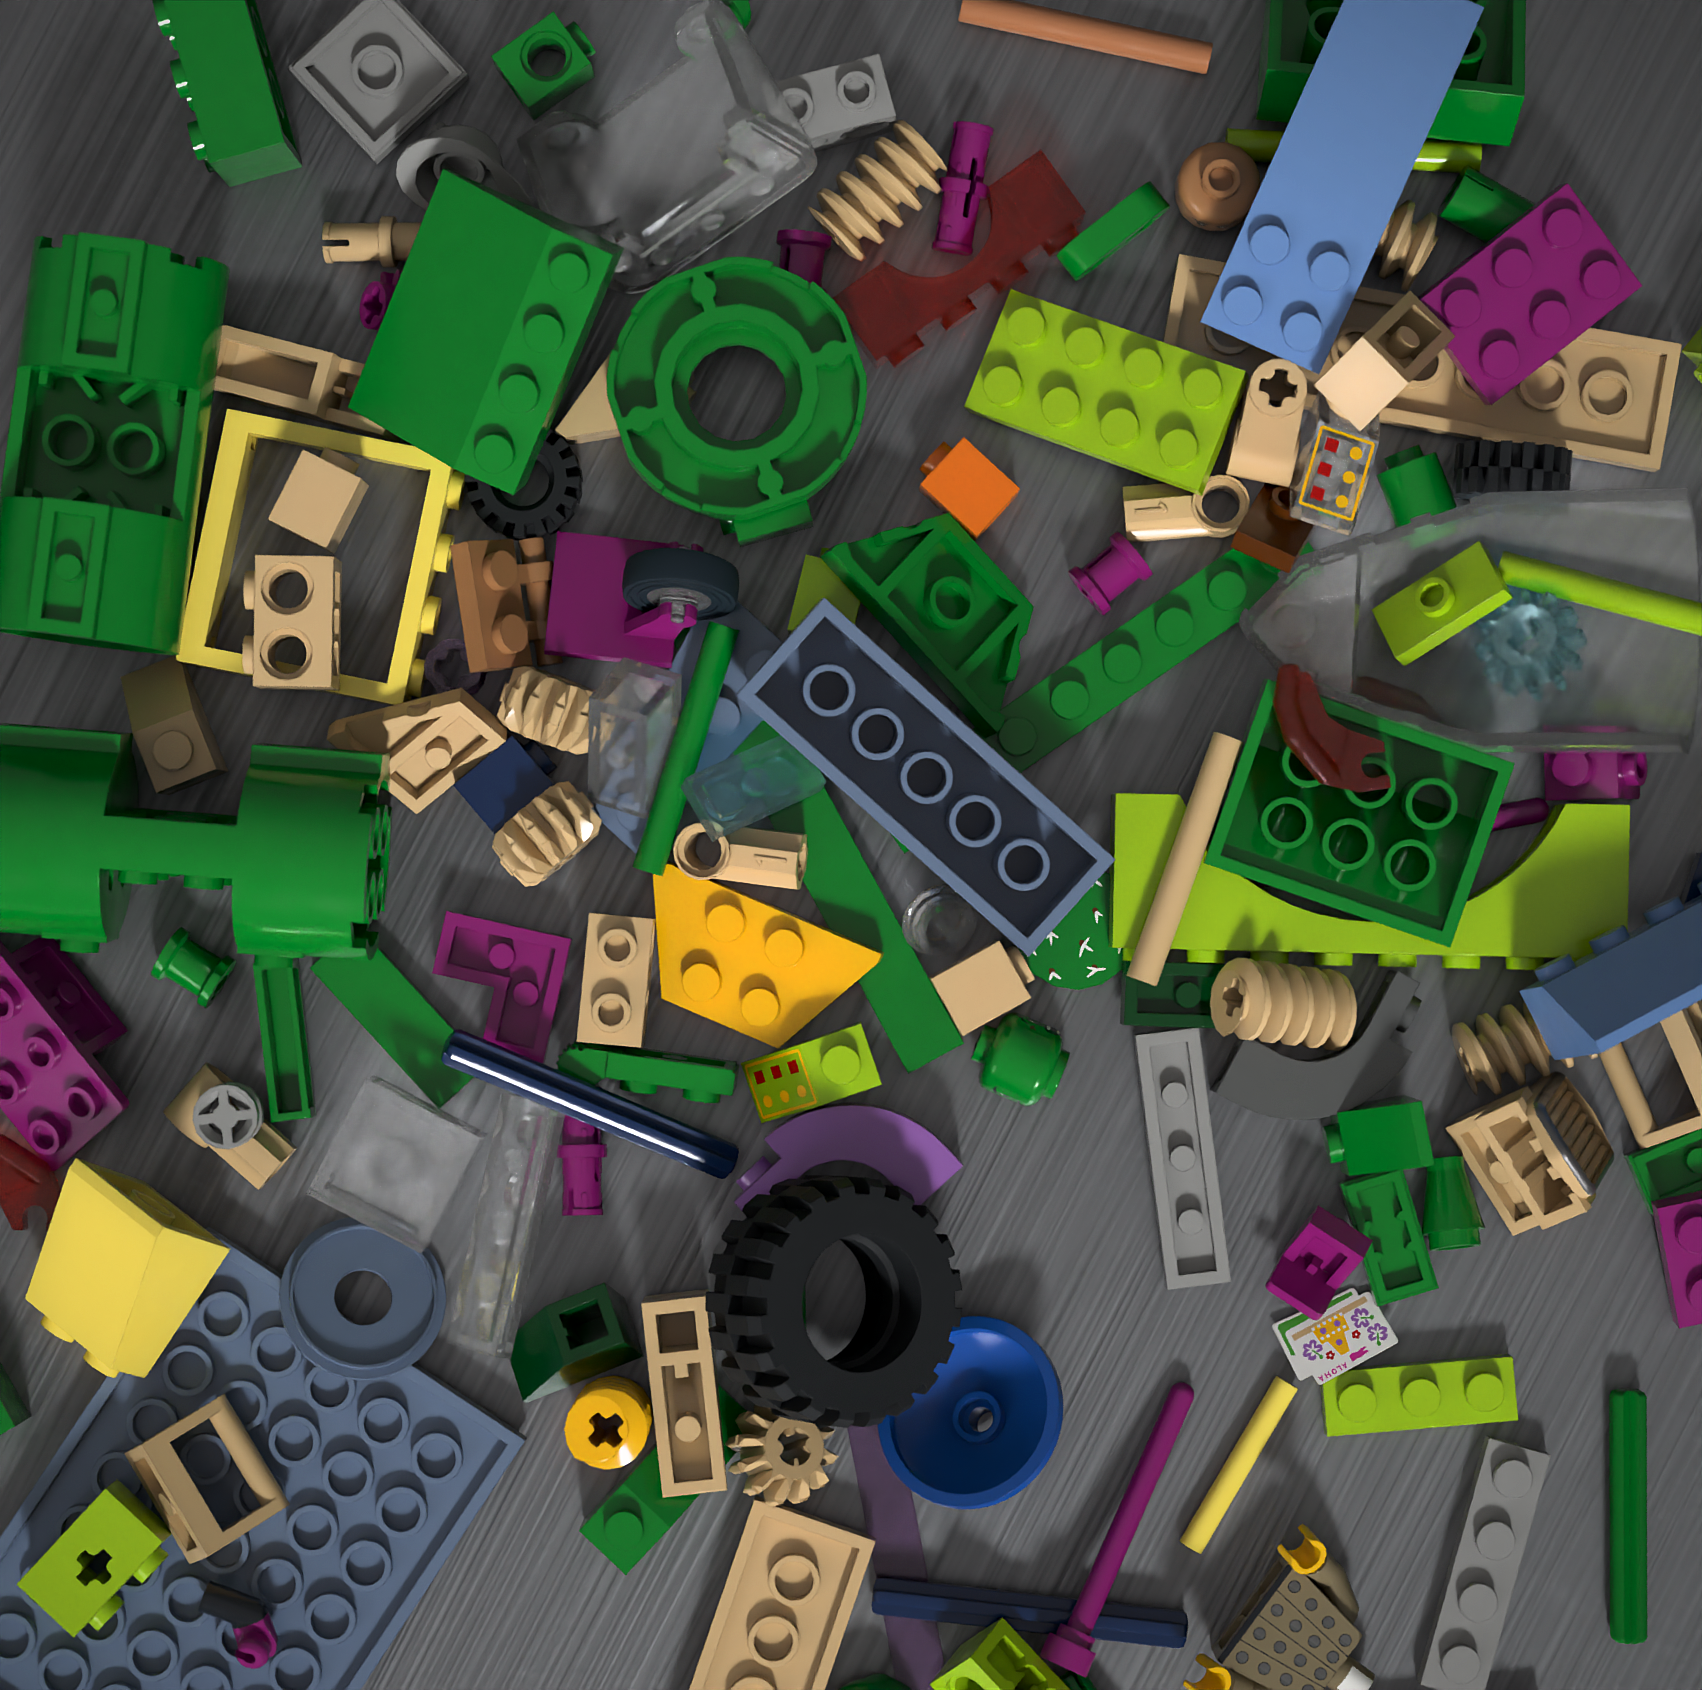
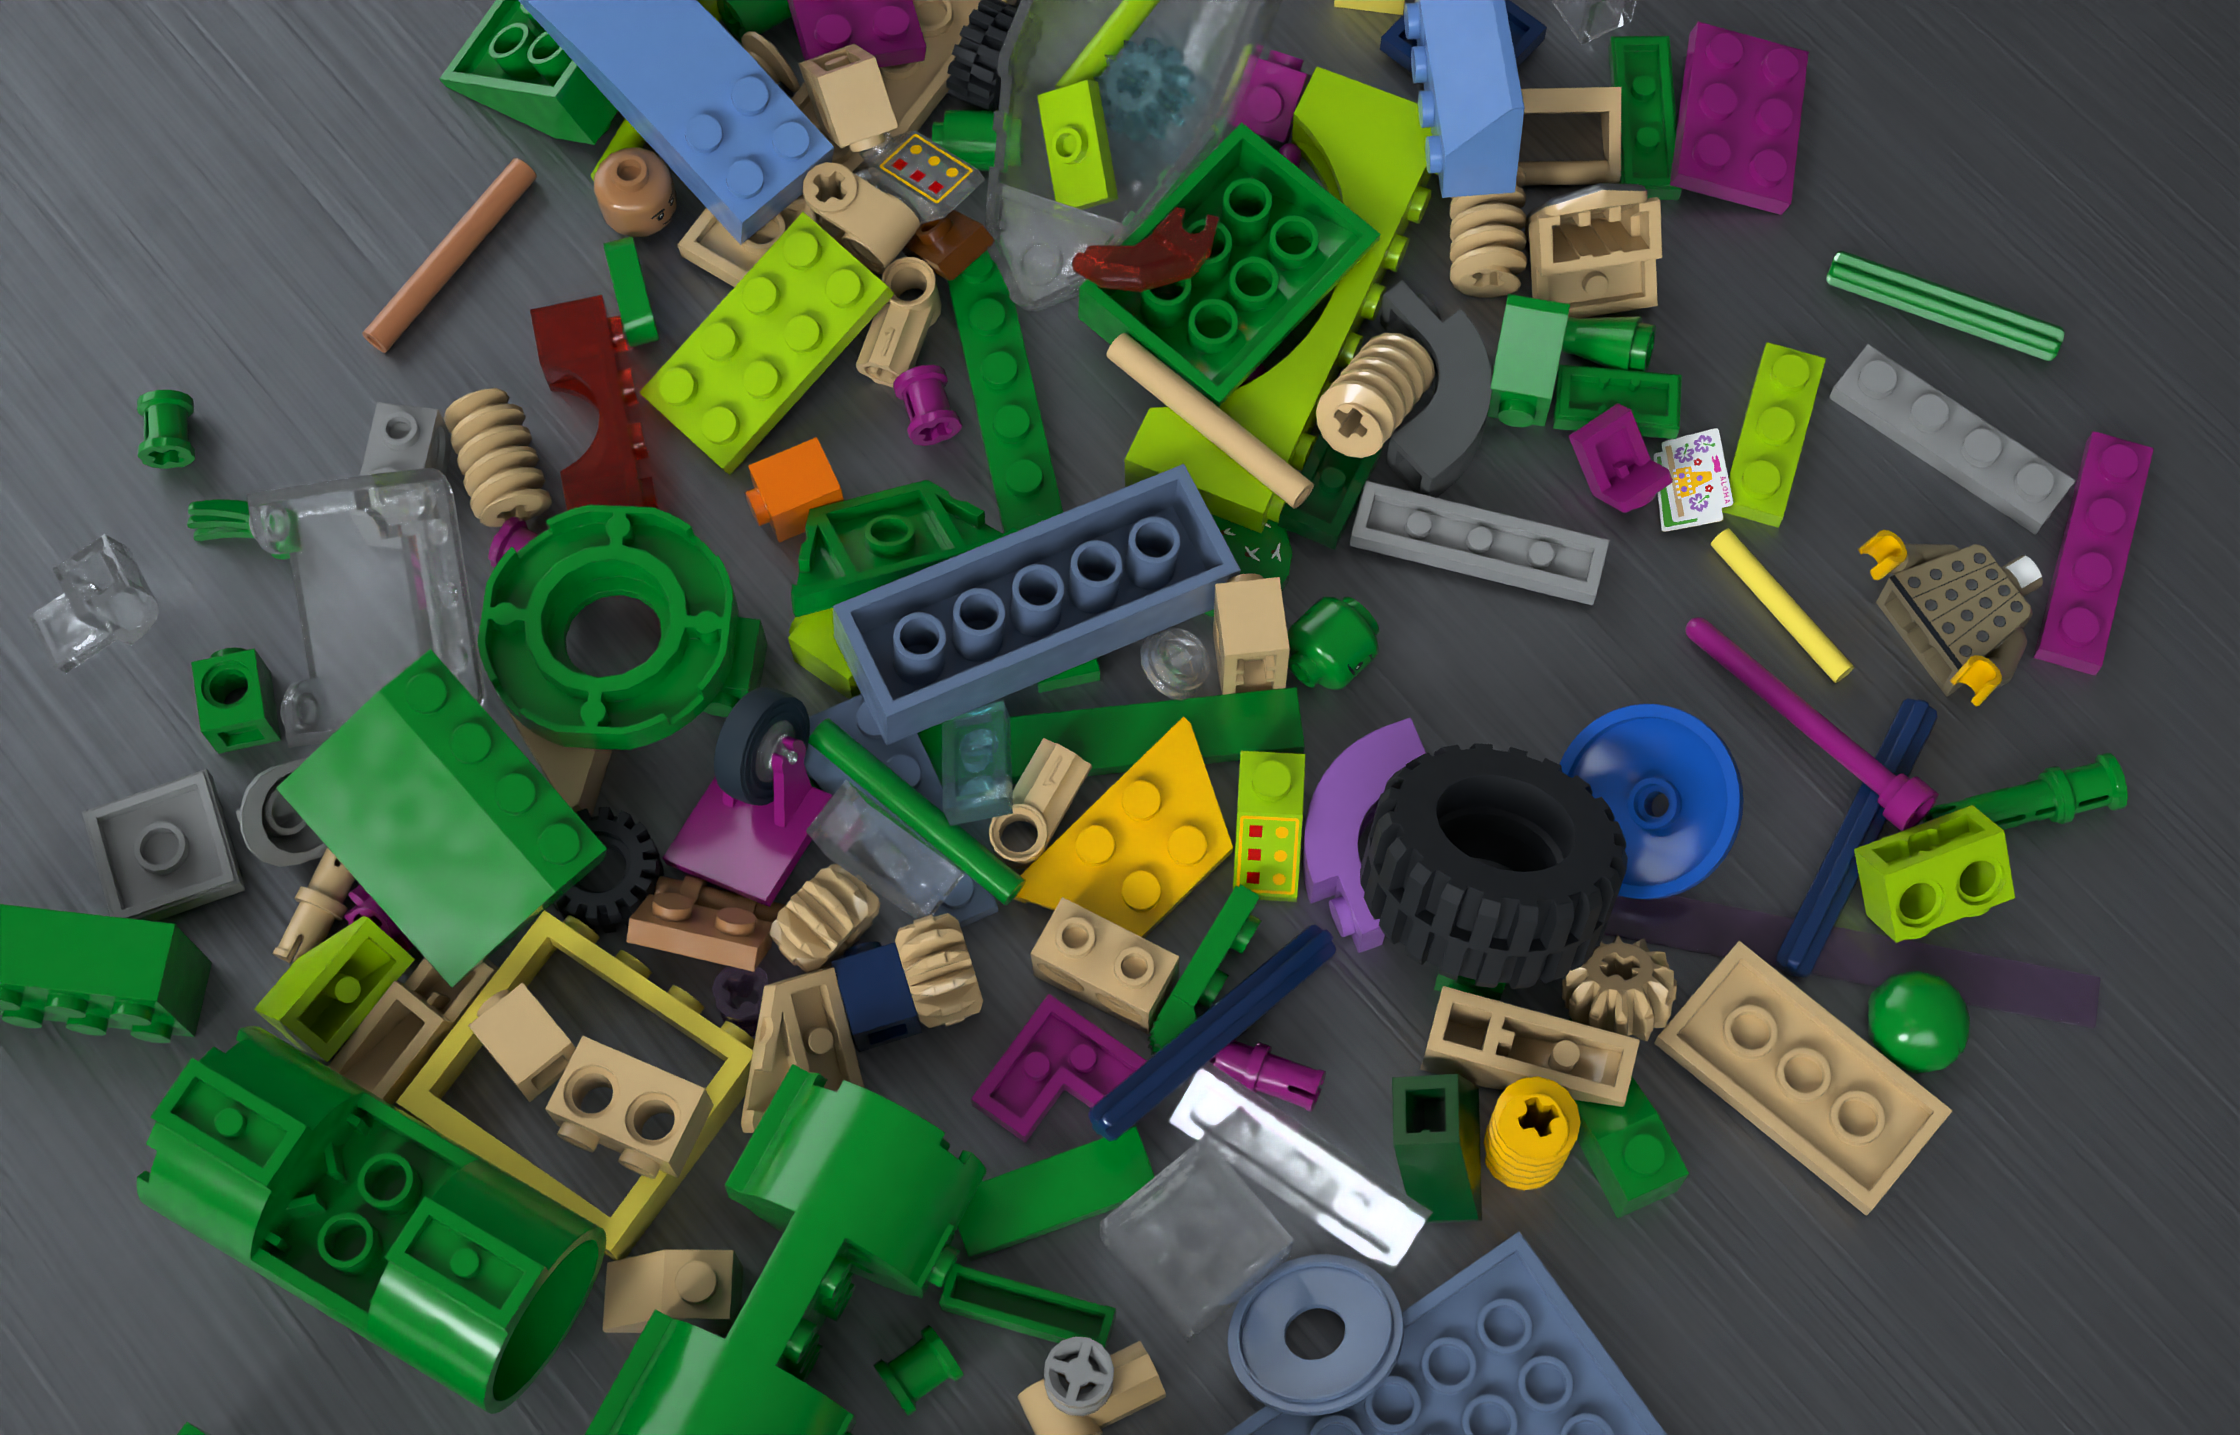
camera: 65 degrees left, 20 degrees down
magenta pin [932,121,994,256] -> none
none -> lime slope [254,916,415,1062]

